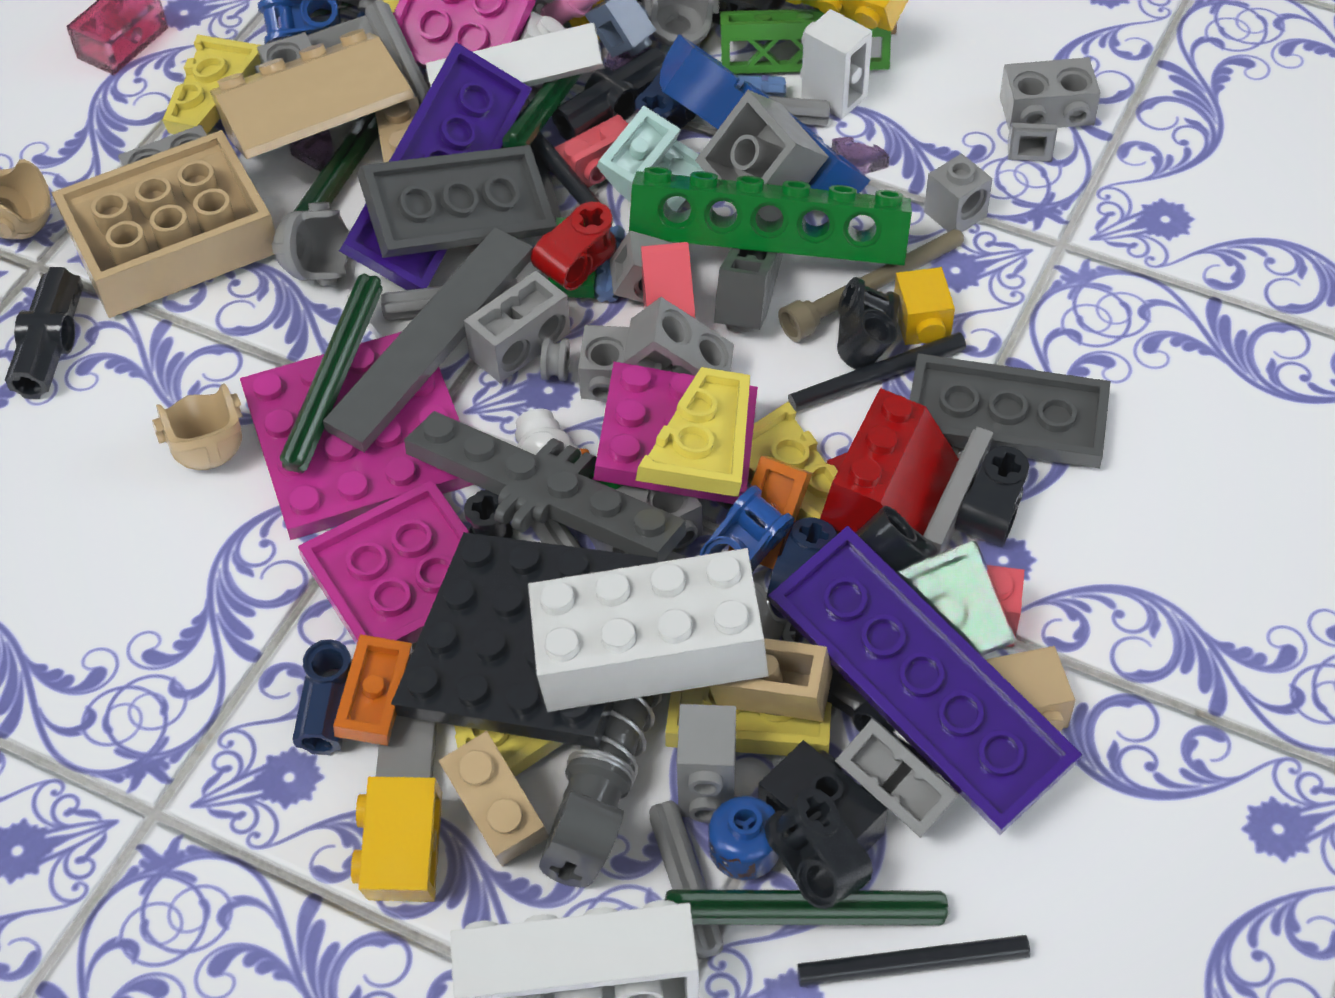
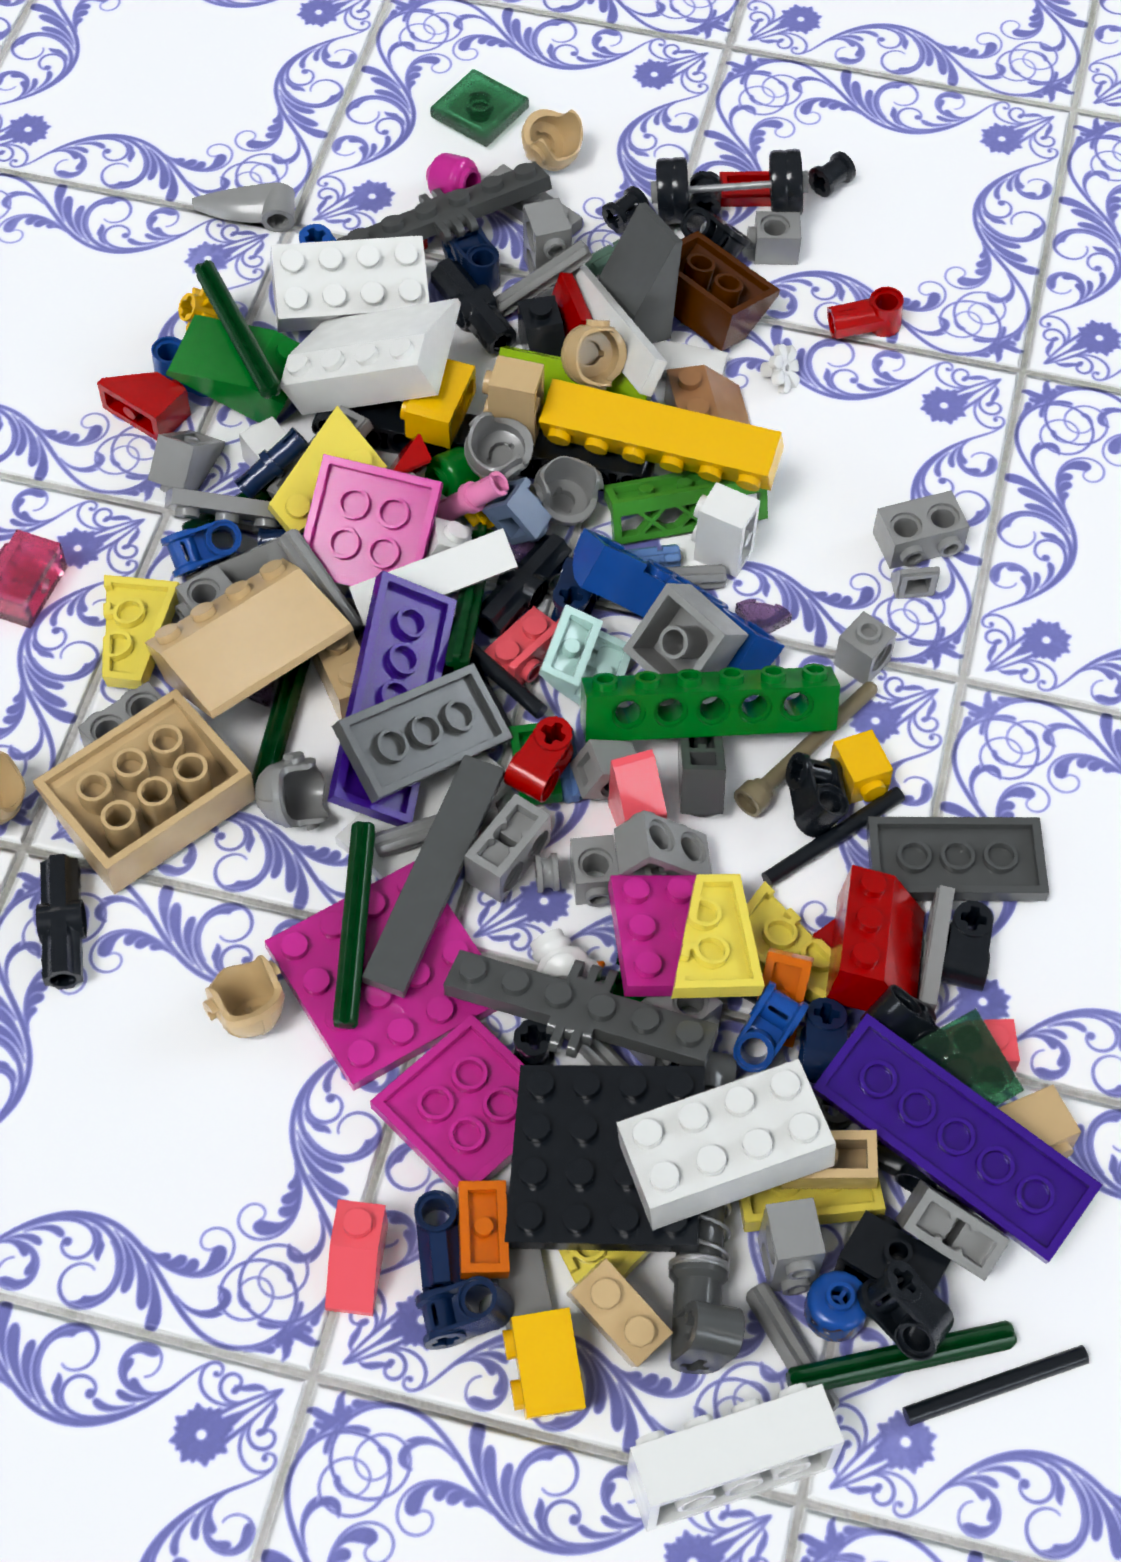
camera: 15 degrees left, 5 degrees up
none -> coral slope [325,1199,388,1316]
none -> dark blue piece [415,1276,514,1350]

